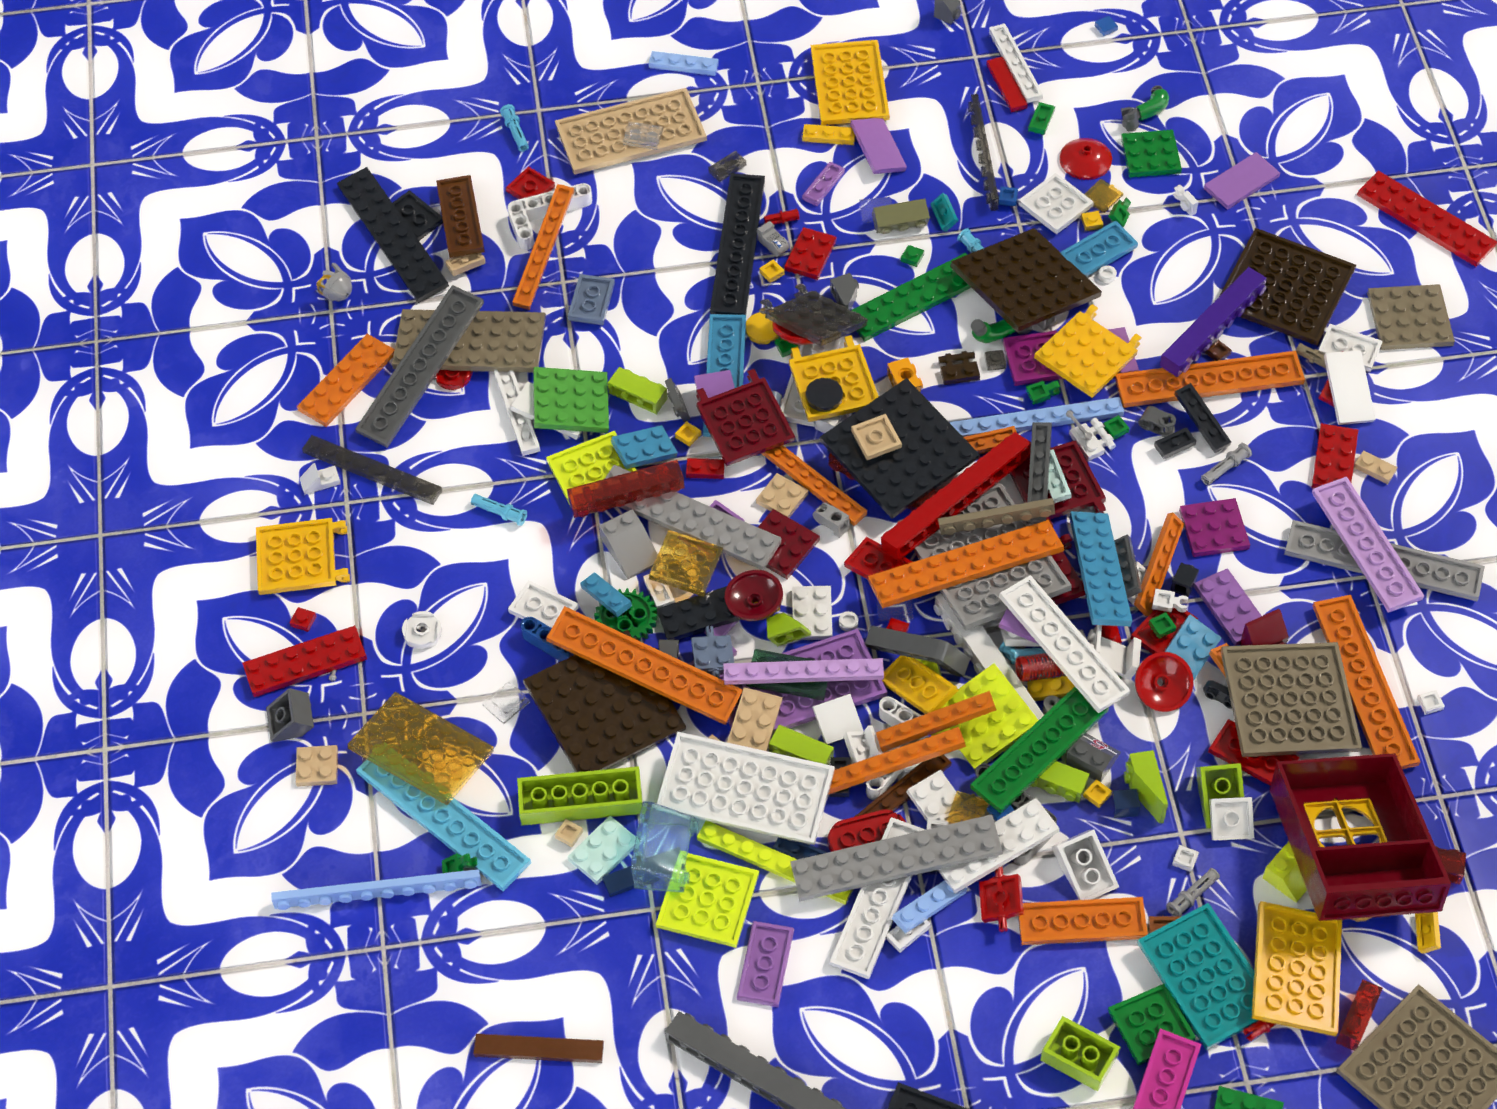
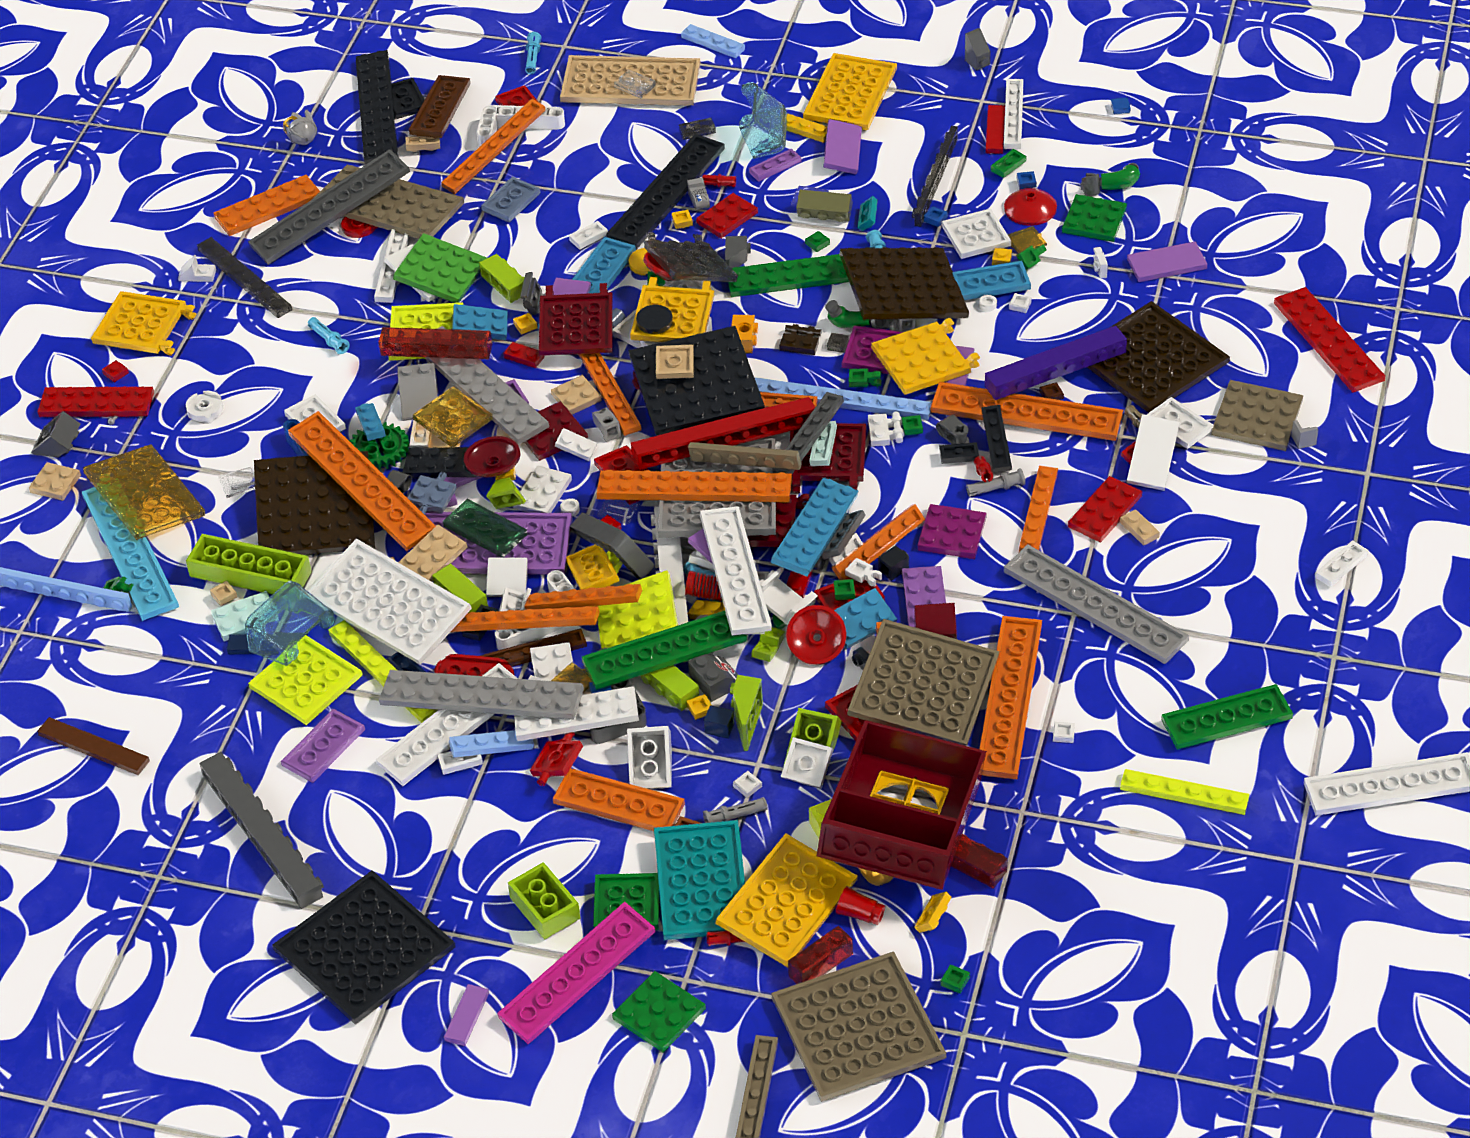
camera: 25 degrees right, 10 degrees down
lavender plate [723,658,884,685] -> none
light grey hinge [1066,410,1092,440] -> none
lavender plate [1312,477,1424,613] -> none
none -> white plate [555,428,597,461]
none -> white plate [569,221,608,250]
none -> clear light blue windscreen [739,82,787,159]
none -> lime slope [751,627,786,662]
none -> red plant [836,886,886,925]
none -> green plate [941,964,970,994]
none -> red pin [974,456,993,482]
none -> white tile [1009,293,1032,313]
none -> blue plate [1016,171,1037,189]
none -> orange plate [1019,465,1058,552]
none -> light grey panel [1291,420,1318,449]

